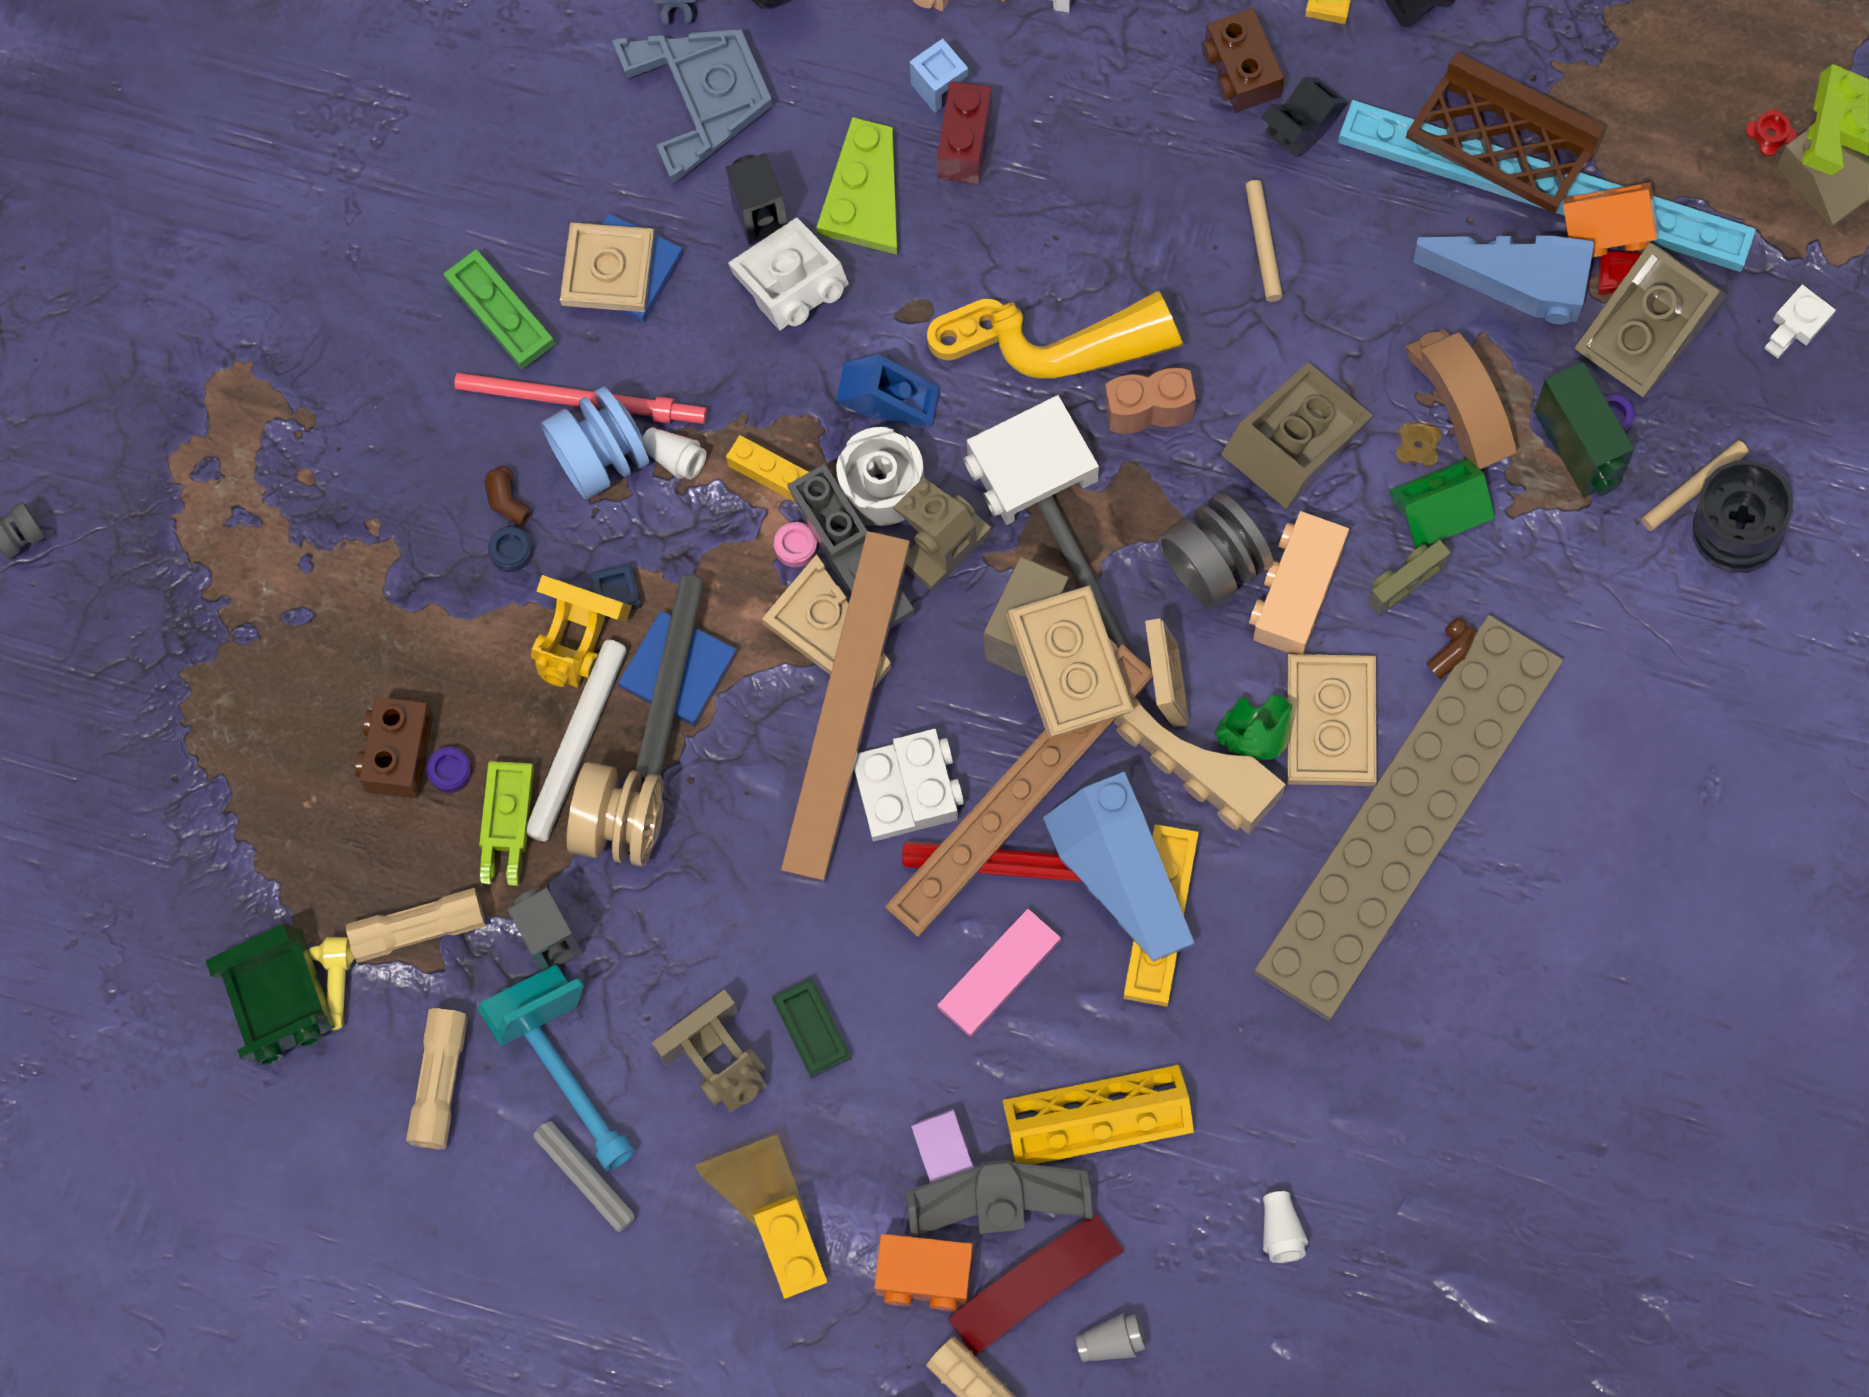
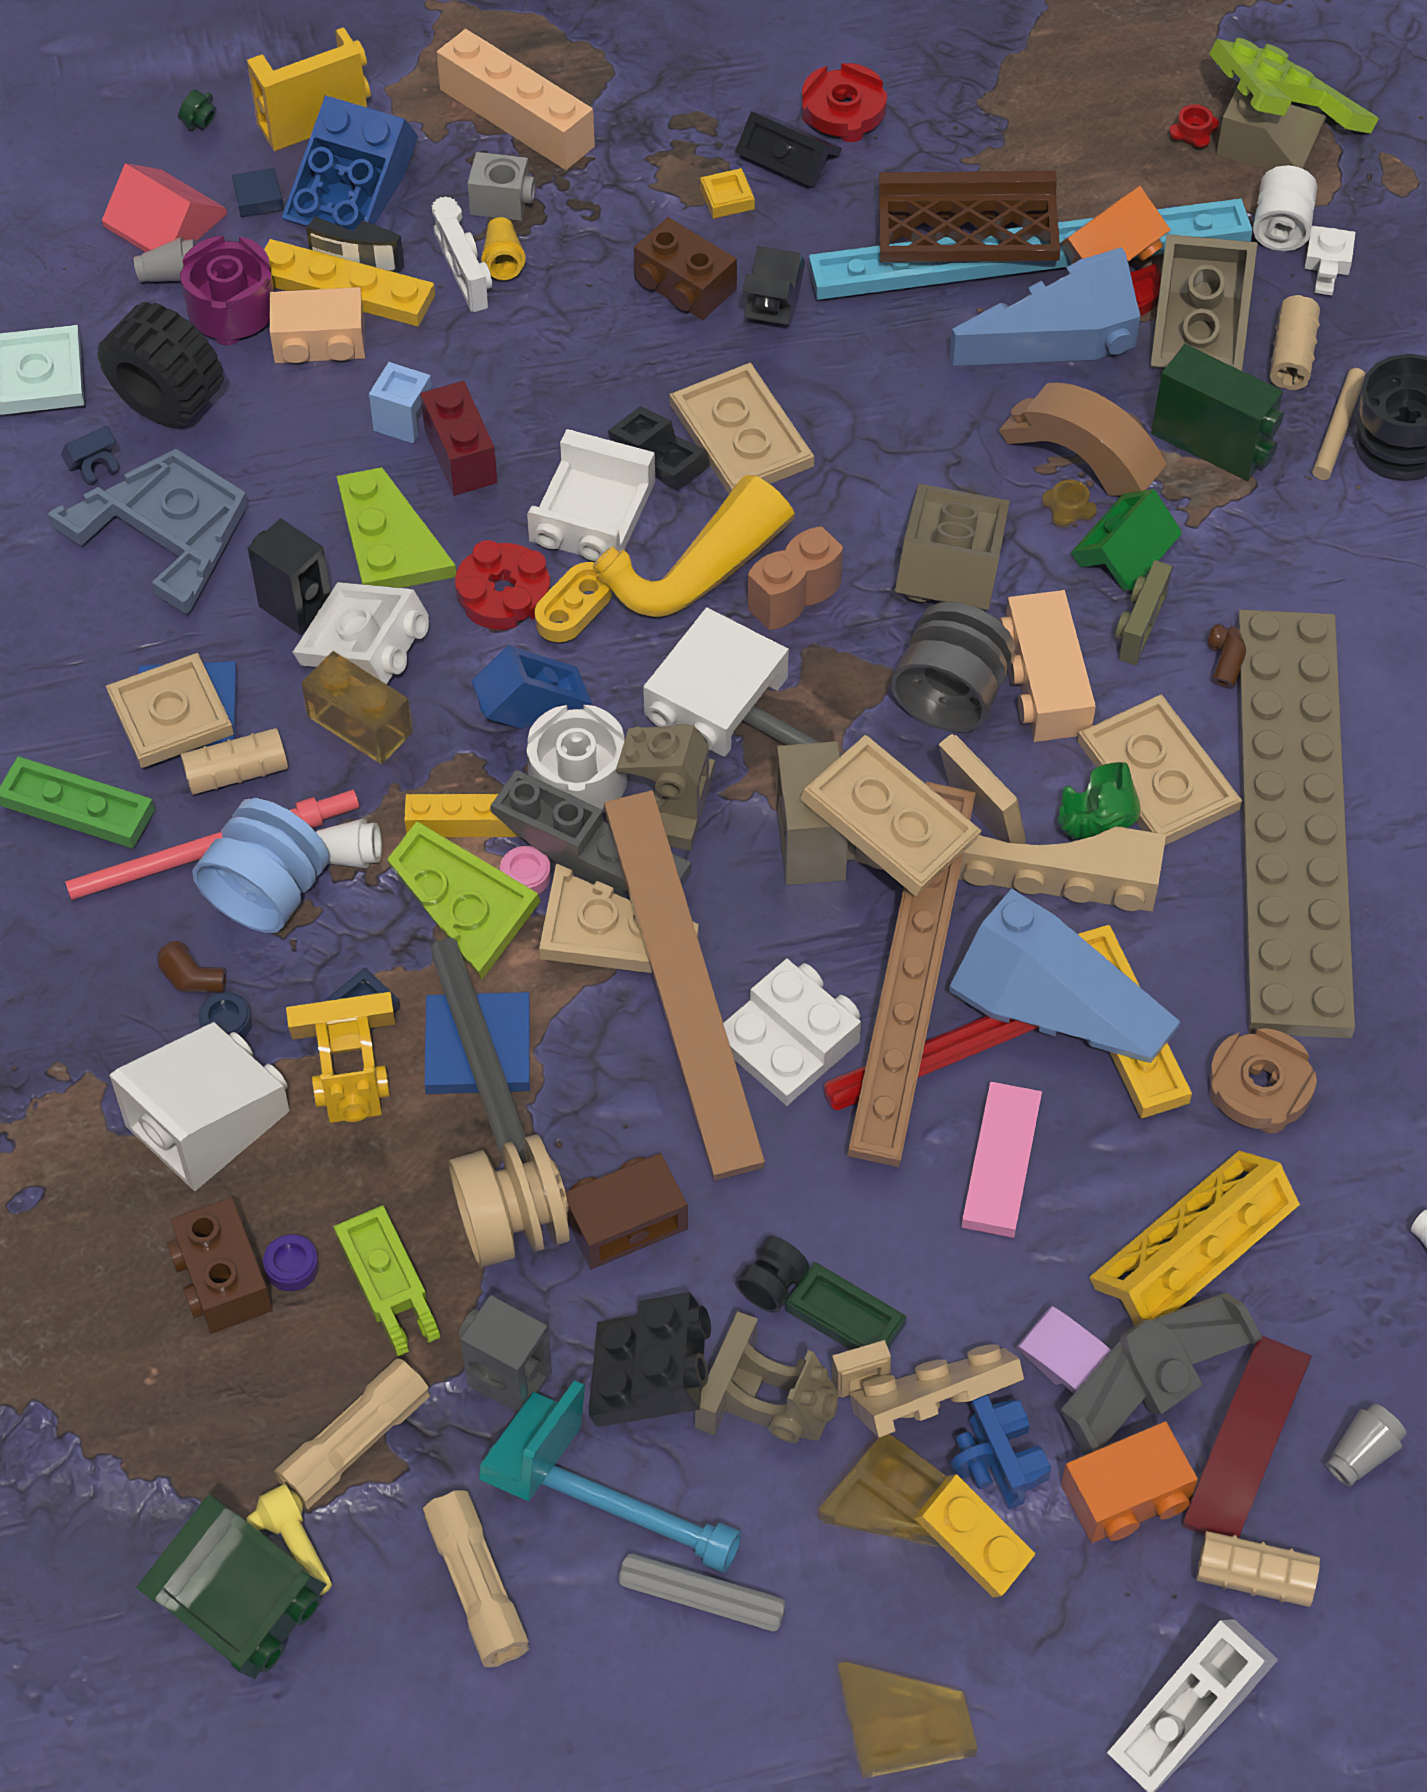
camera: 35 degrees left, 15 degrees down
white axle [526,639,627,842] -> none
tan bar [1245,180,1283,302] -> none
none -> white slope [109,1022,290,1191]
none -> tan axle [180,728,288,795]
none -> clear yellow brick [301,651,413,765]
none -> lime wing [387,821,541,980]
none -> red plate [455,540,551,630]
none -> white panel [527,429,655,561]
none -> reddish brown brick [565,1153,688,1270]
none -> black plate [589,1292,711,1427]
none -> black slope [608,406,710,490]
none -> tan tile [669,362,814,494]
none -> black wheel [735,1236,810,1313]
none -> tan tile [832,1340,891,1398]
none -> clear yellow wing [837,1662,978,1779]
none -> tan wing [849,1344,1024,1438]
none -> blue hips [950,1395,1051,1510]
none -> medium nougat plate [1209,1028,1317,1134]
none -> white wheel [1253,165,1318,251]
none -> tan axle [1270,295,1320,390]

